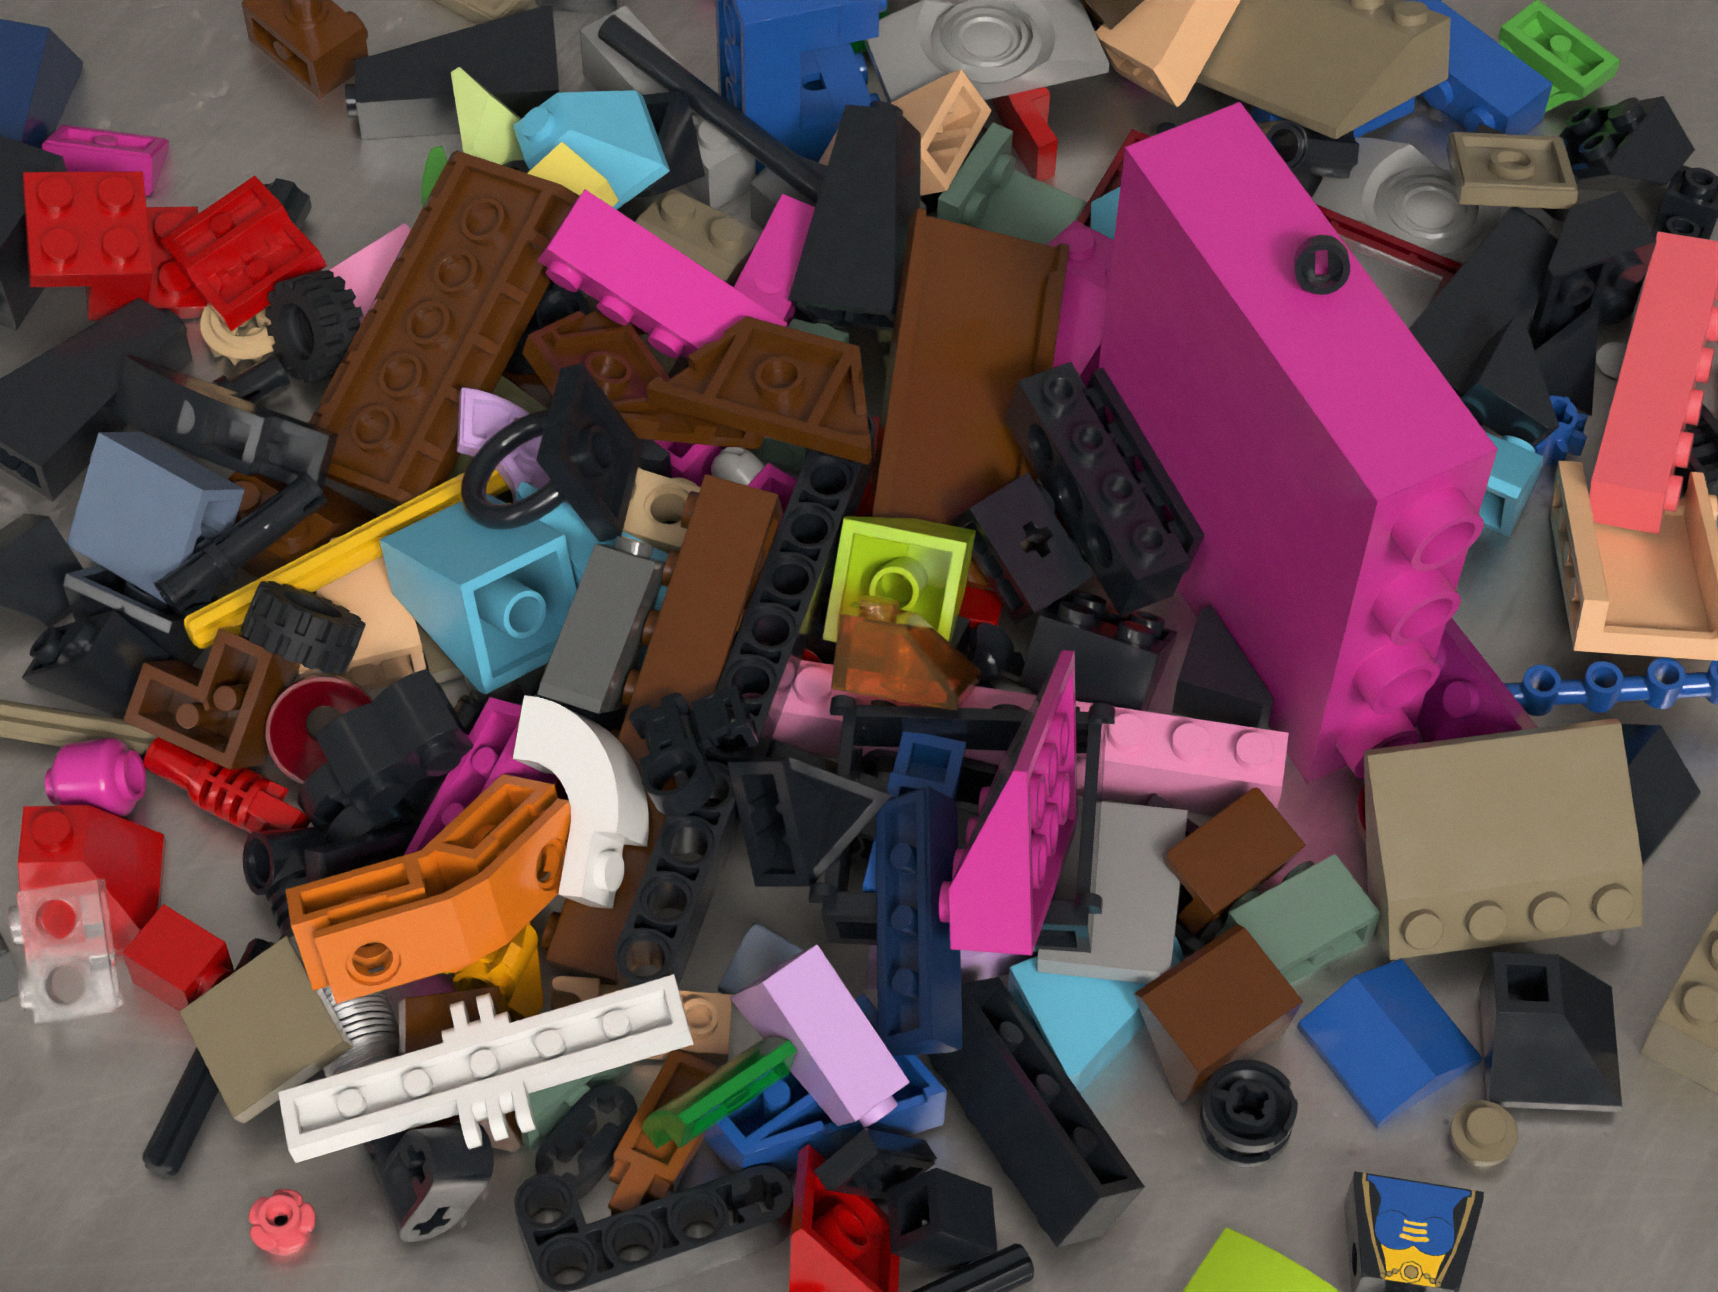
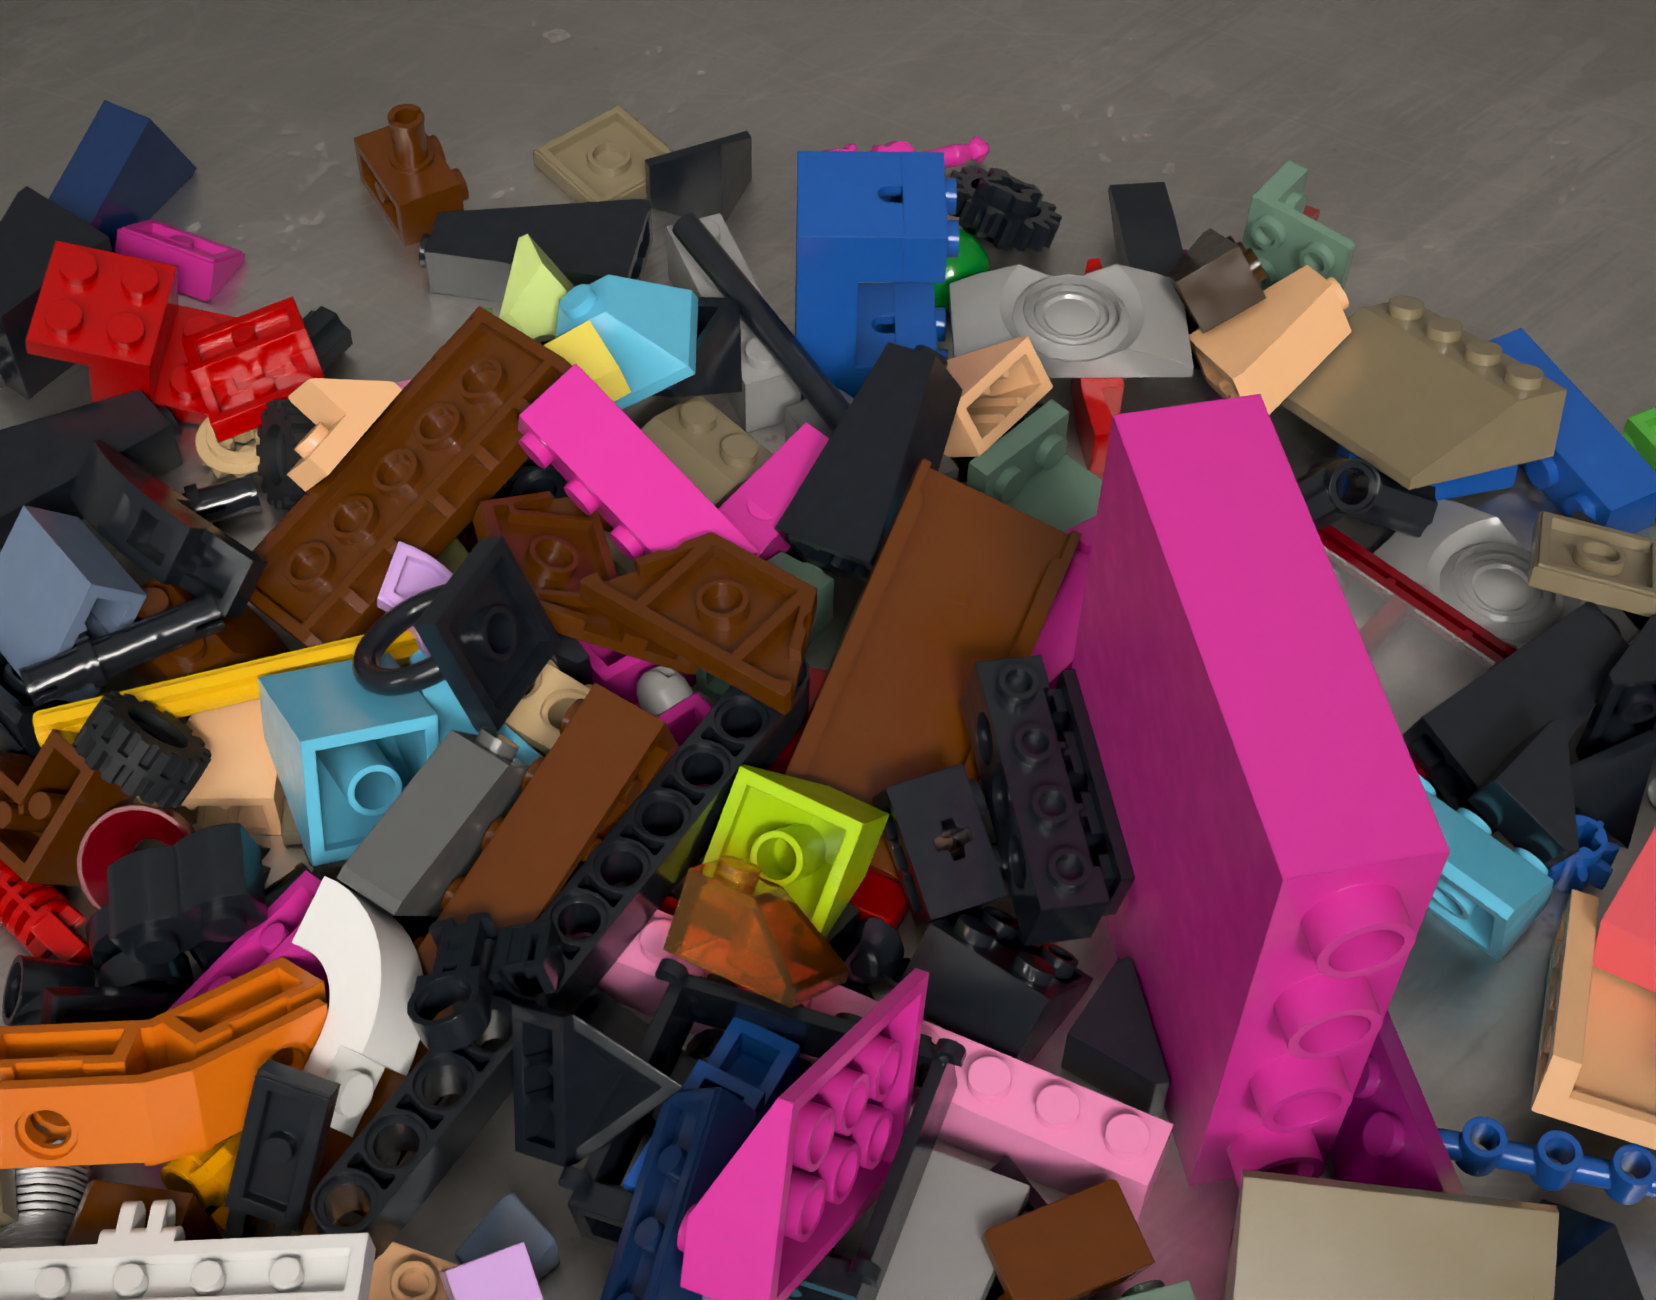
camera: 15 degrees right, 5 degrees down
black hinge [1294,234,1350,295] -> none
none -> black hinge [224,1059,341,1239]
none -> light nougat slope [287,378,402,492]

